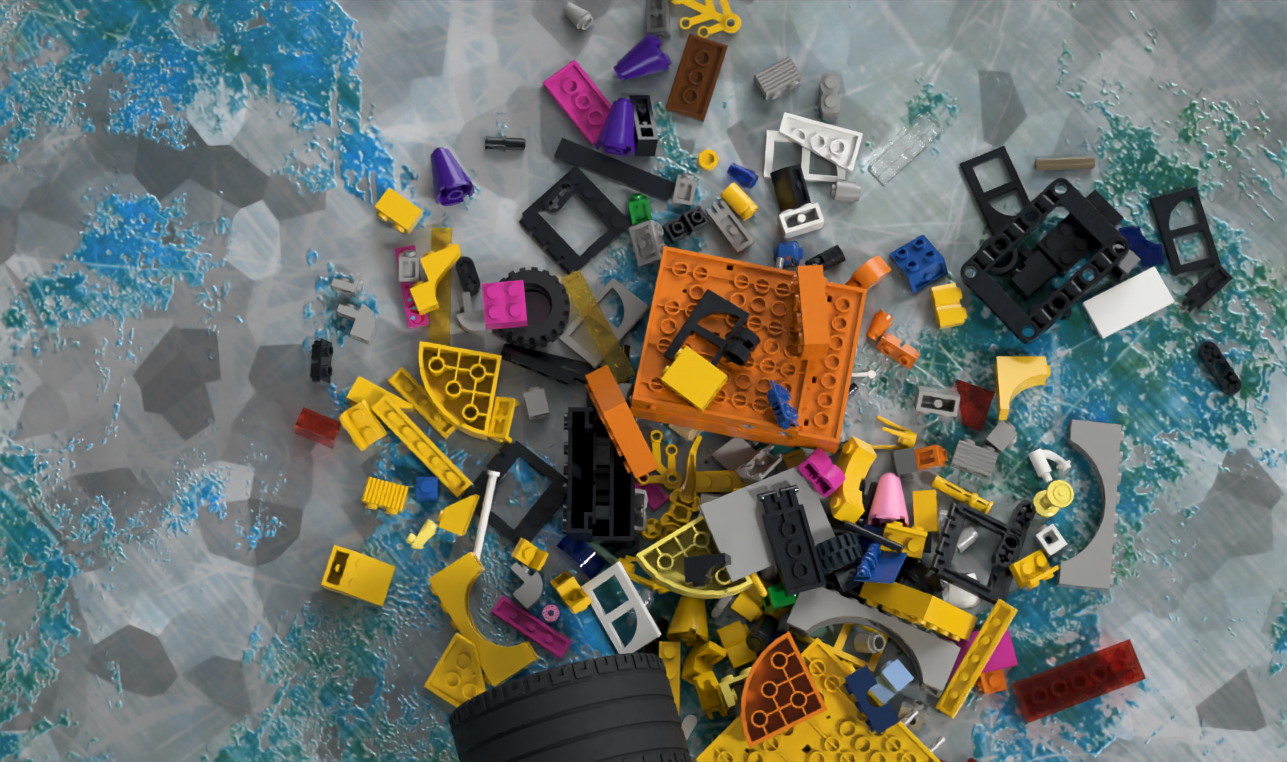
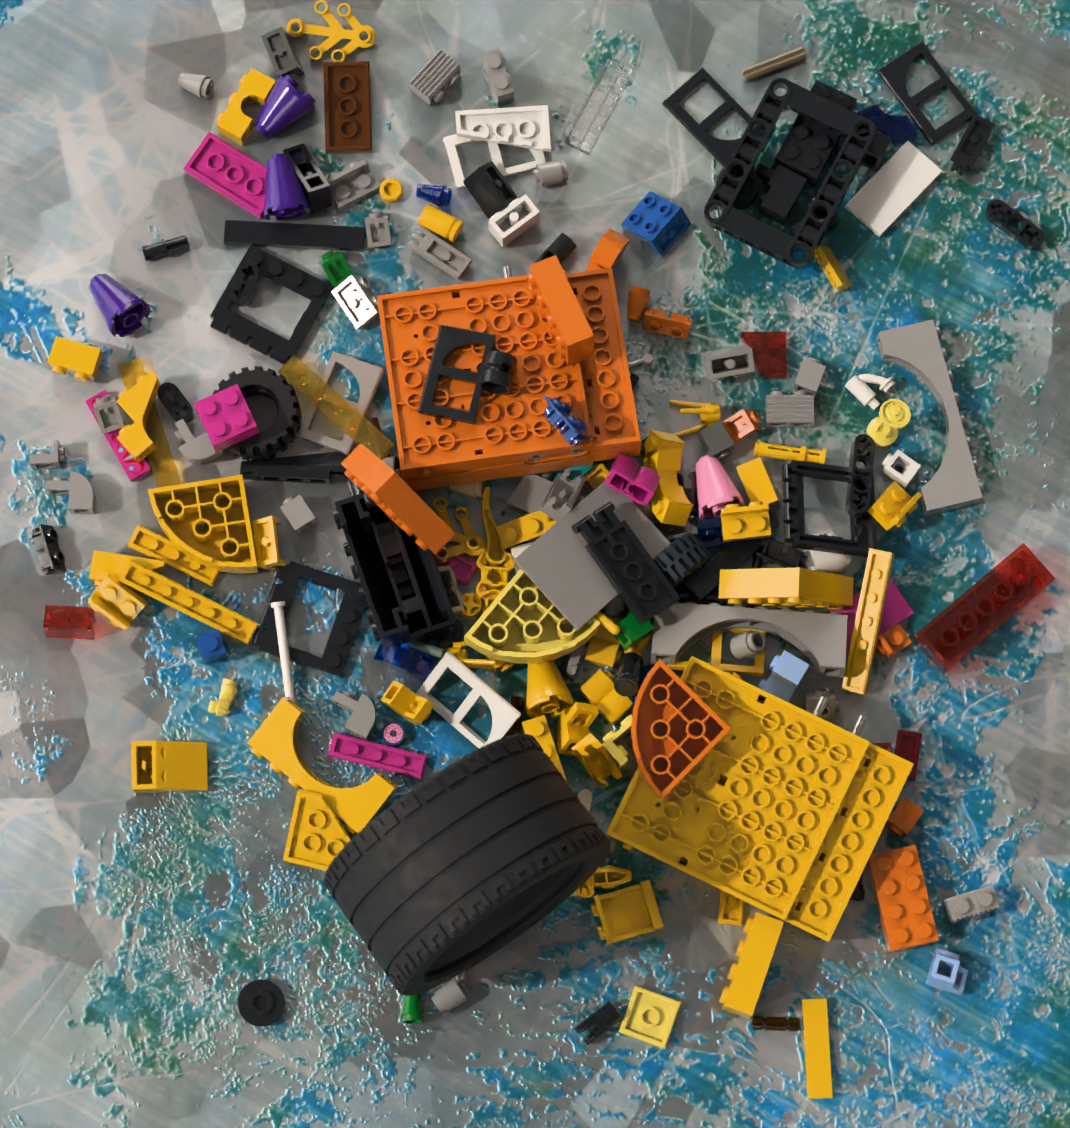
camera: 15 degrees left, 0 degrees up
yellow brick [361,476,409,516] -> none
yellow slope [438,494,480,536] -> none
yellow bracket [511,538,549,571] -> none
yellow brick [661,345,728,413] -> none
black slope [662,206,710,244] -> none
black arch [684,553,731,589] -> none
blue head [773,241,804,268] -> none
dark blue arch [843,665,900,734] -> none
black bar [844,521,904,553] -> none
blue hinge [854,542,907,584] -> none
yellow brick [929,282,967,330] -> none
light grey brick [955,524,979,554] -> none
yellow arch [994,356,1051,420] -> none
none -> yellow arch [216,68,276,146]
none -> light grey bracket [327,159,380,211]
none -> yellow slope [814,246,852,293]

